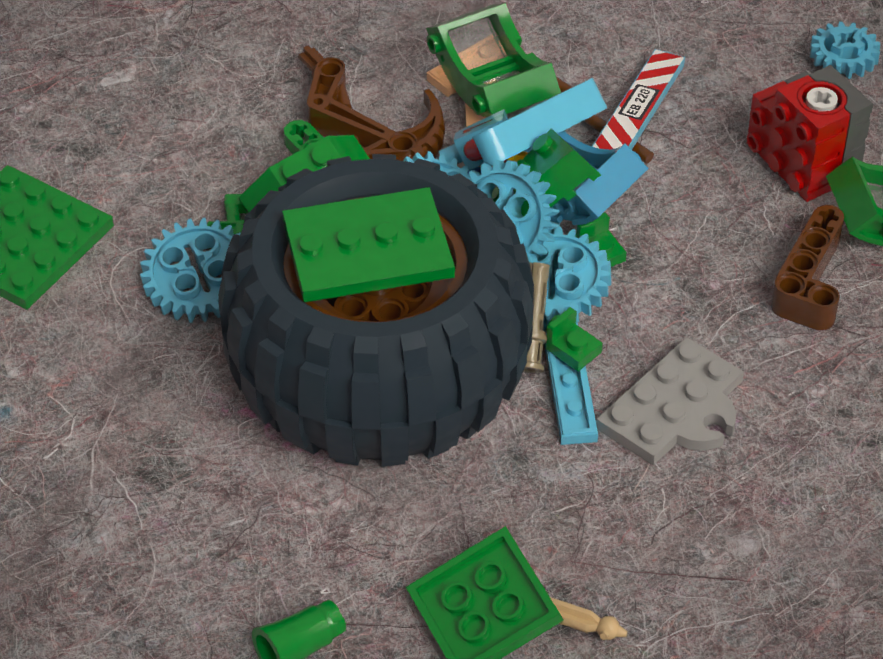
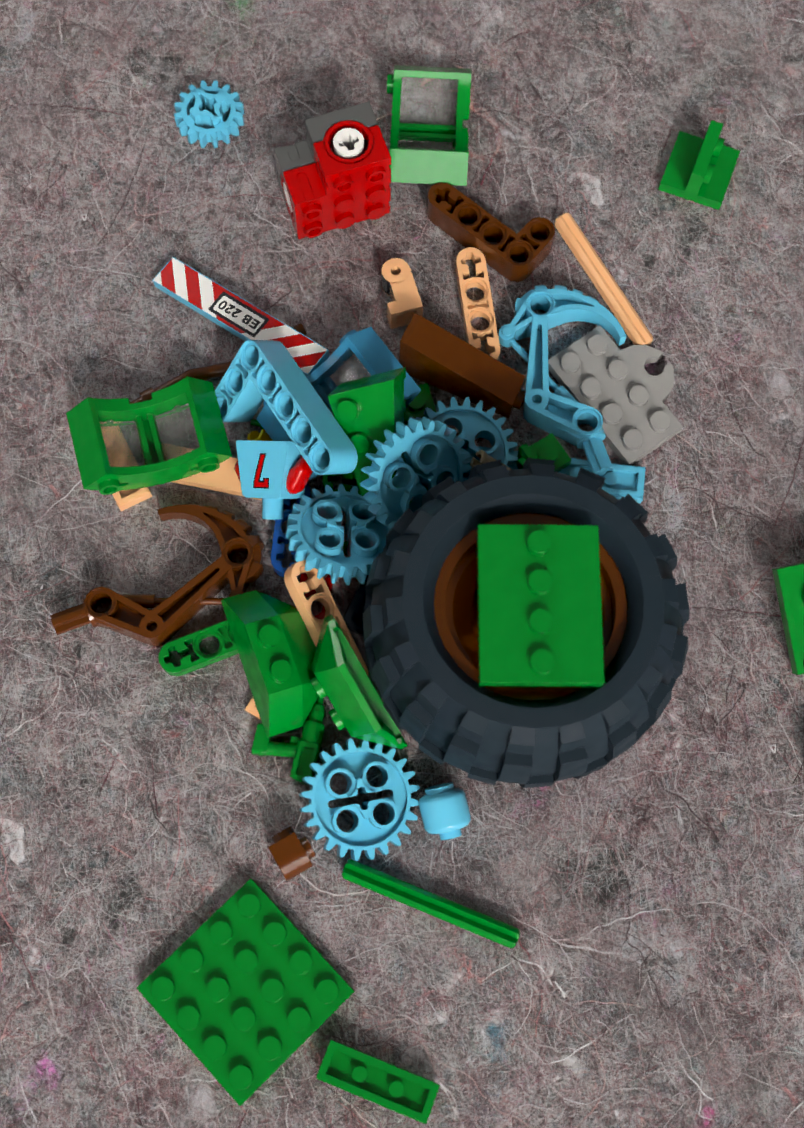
camera: 80 degrees left, 25 degrees up
none -> reddish brown plate [268,826,316,881]
none -> green axle [342,859,520,948]
none -> light nougat leg [381,258,423,329]
none -> reddish brown slope [399,313,526,418]
none -> medium azure head [418,782,471,840]
none -> light nougat beam [455,247,500,361]
none -> medium azure piece [498,285,626,476]
none -> light nougat axle [555,213,653,346]

